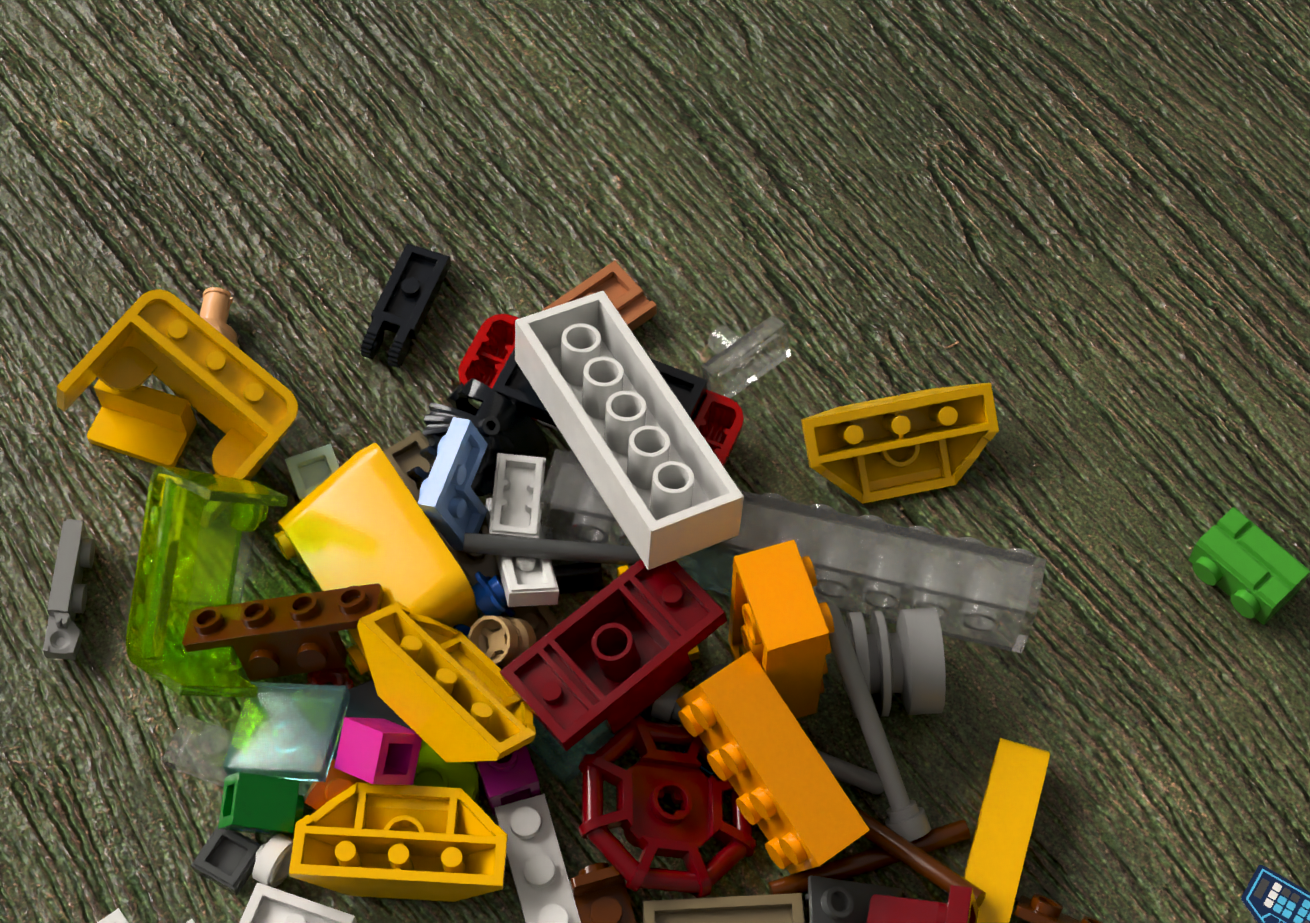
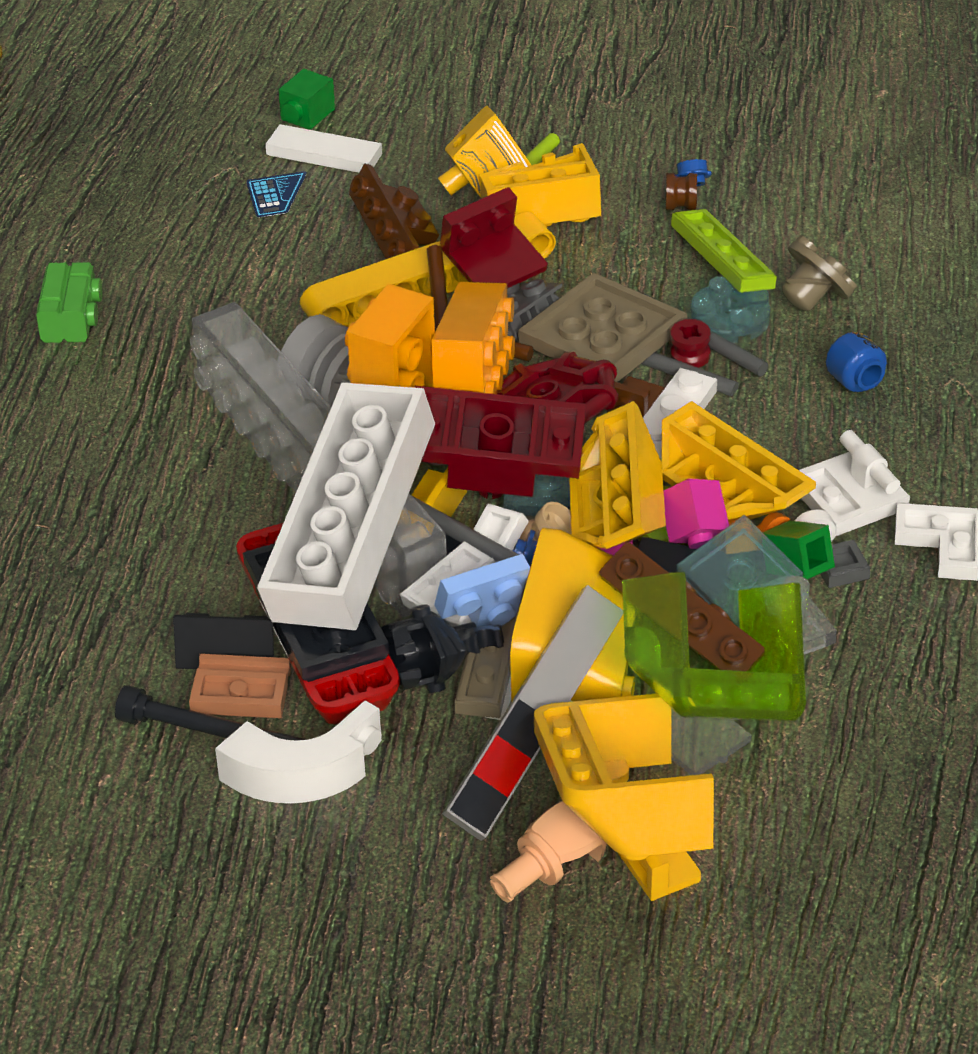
camera: 135 degrees left, 20 degrees down
light grey hinge [43,519,95,660] -> none
black hinge [360,243,451,368] -> none
clear tile [701,315,791,398] -> none
yellow wedge [801,383,999,504] -> none
none -> black piece [115,685,308,741]
none -> black piece [173,613,274,669]
none -> white arch [215,700,382,803]
none -> tile [442,585,625,841]

